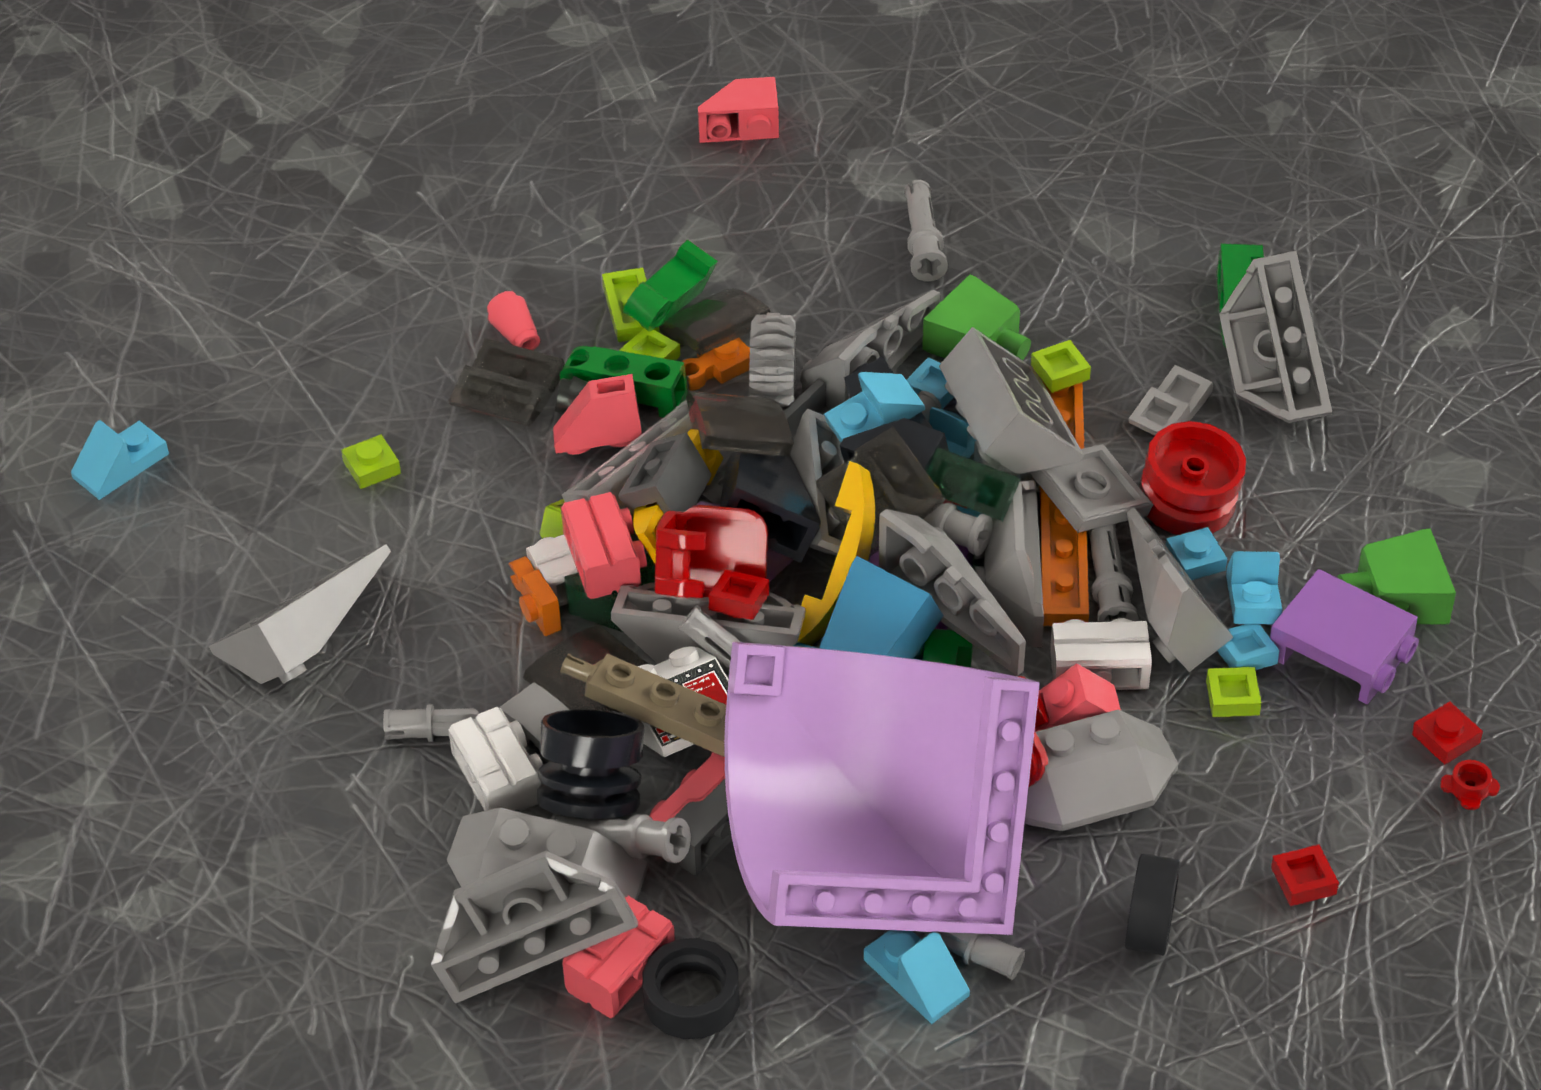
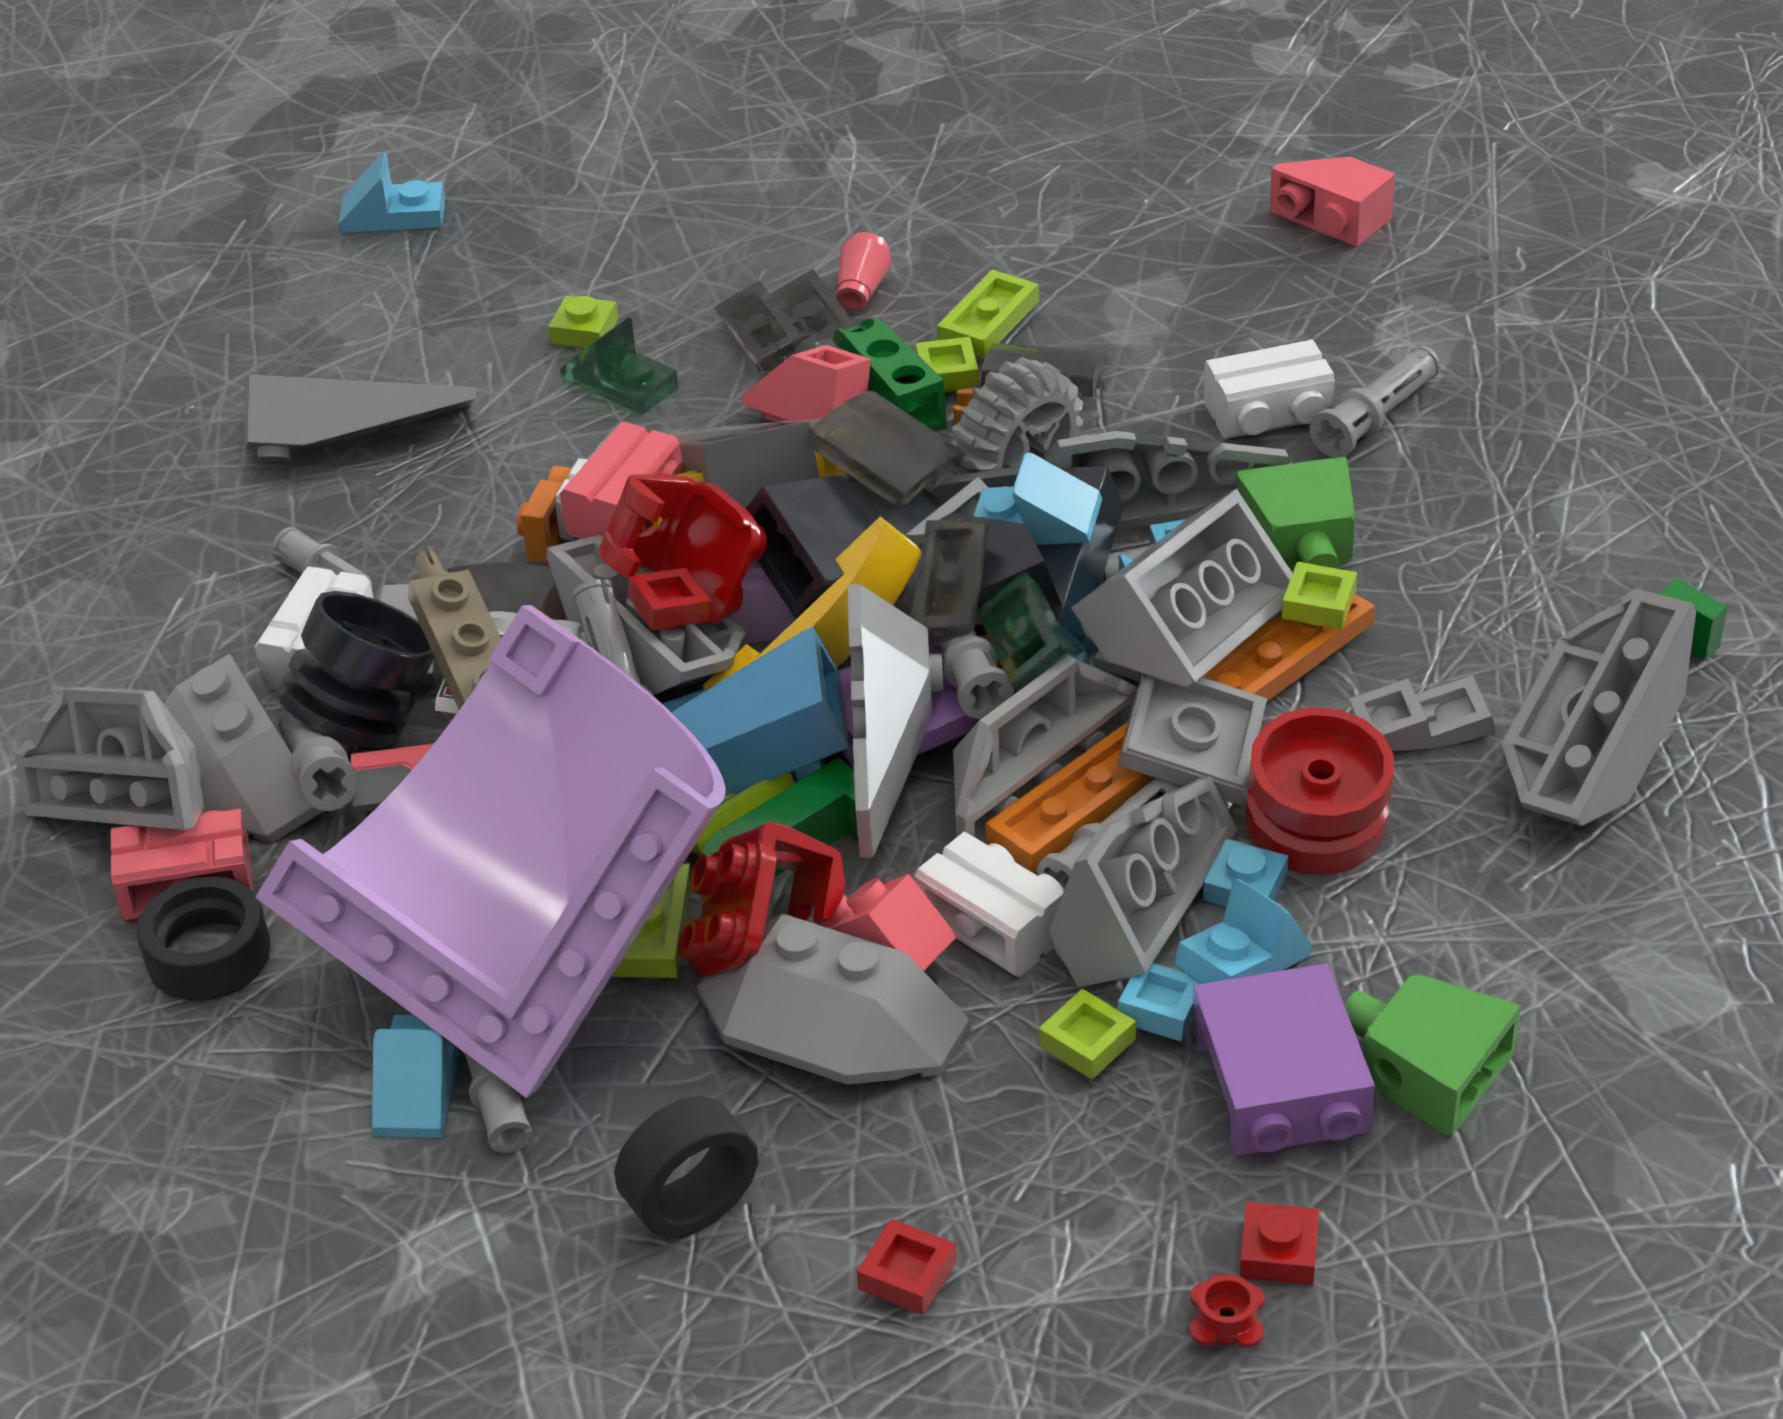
camera: 45 degrees right, 5 degrees down
green leg [623,239,718,332] -> none
none -> clear green slope [560,317,679,415]
none -> white brick [1204,340,1335,440]

